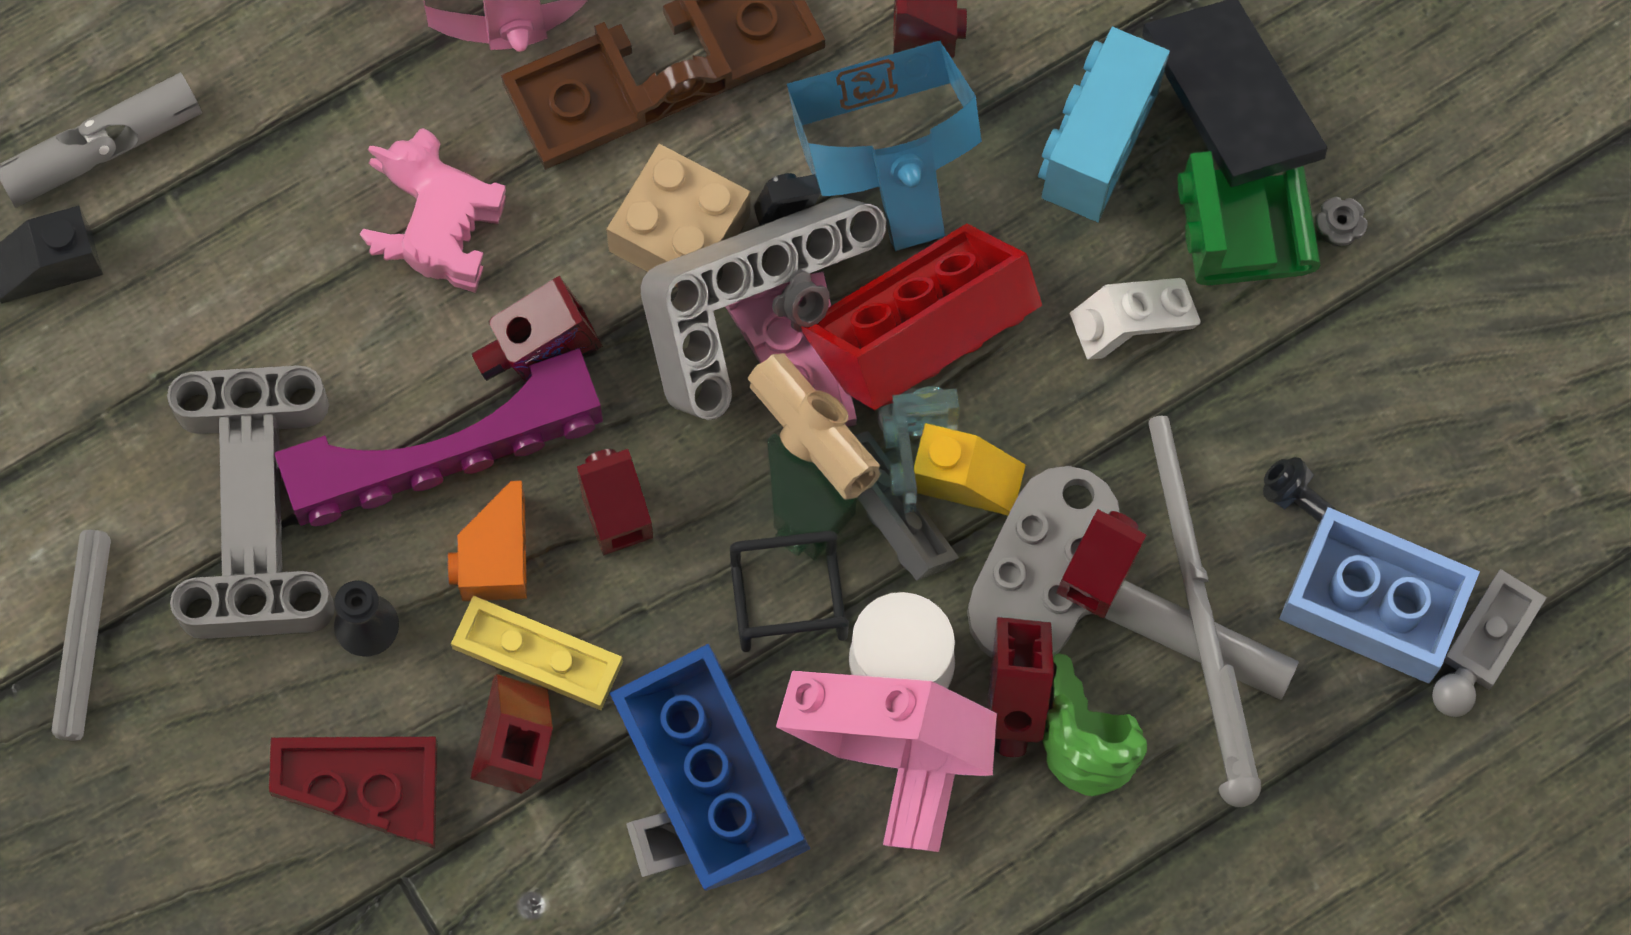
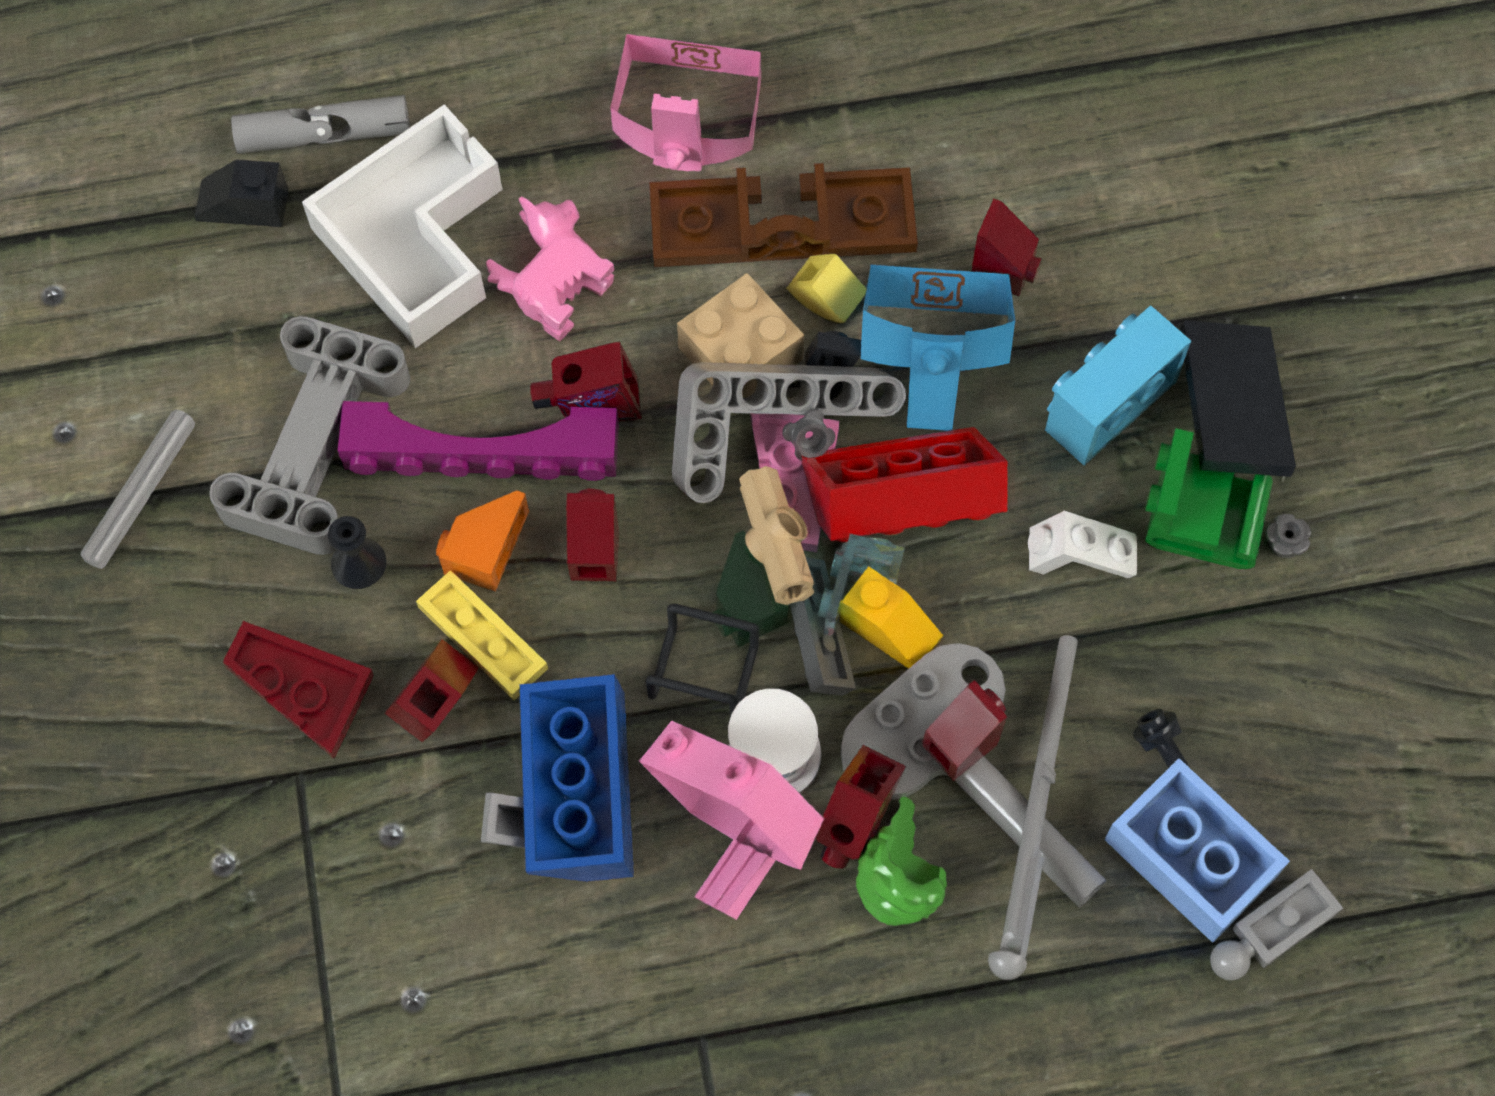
camera: 25 degrees right, 5 degrees down
none -> white piece [302,105,502,348]
none -> light yellow brick [787,254,867,323]

